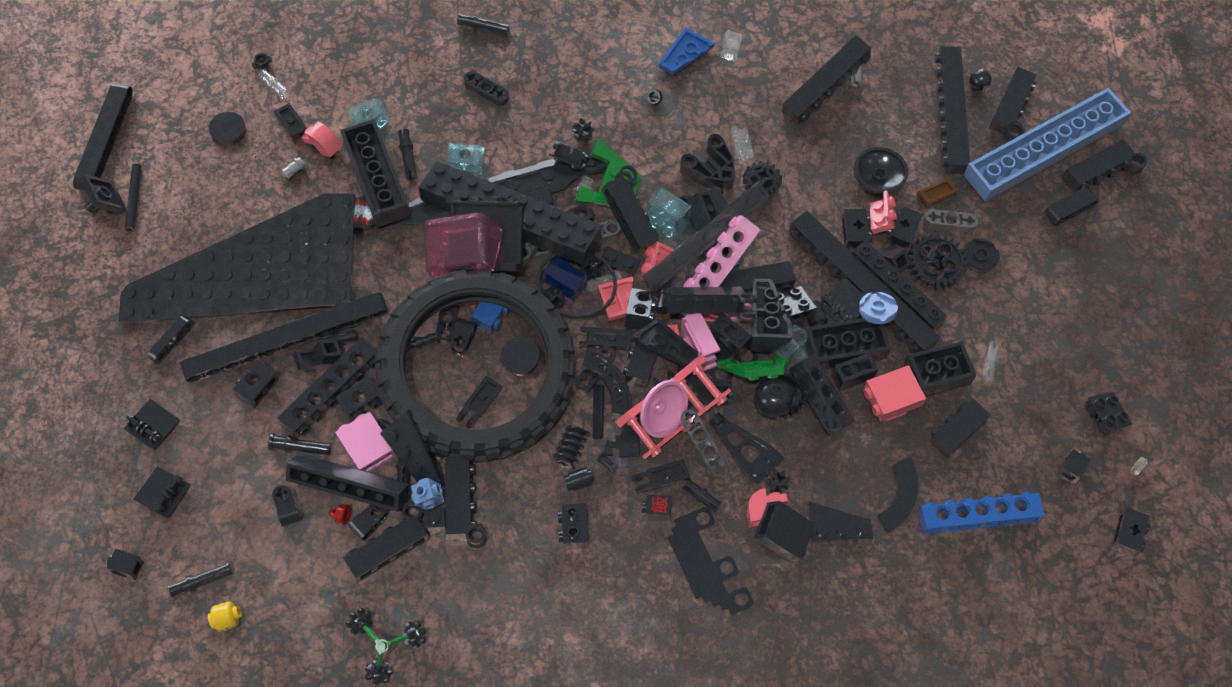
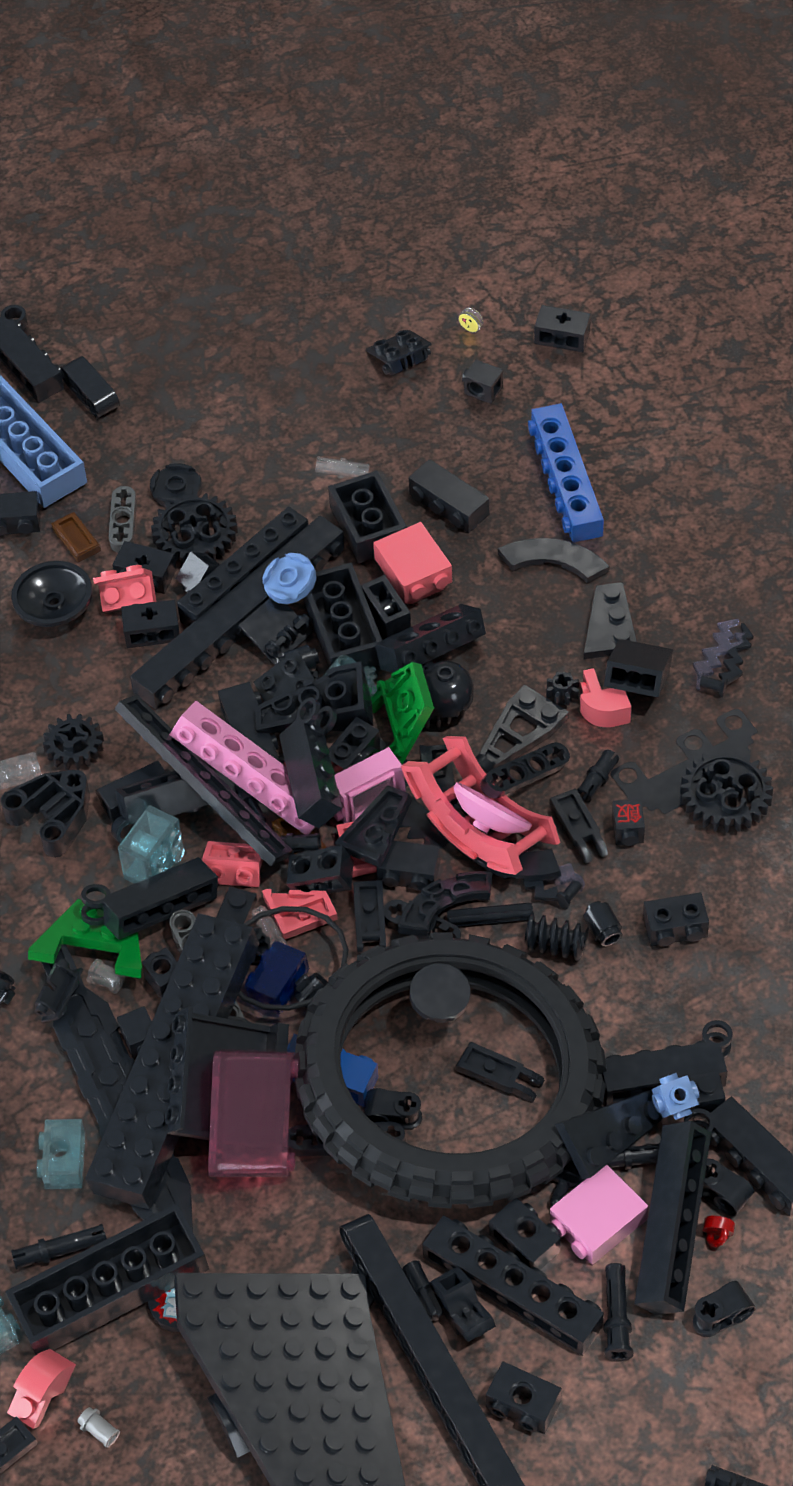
camera: 90 degrees left, 10 degrees down
none -> black gear [680,749,774,833]
none -> piece [693,619,754,697]

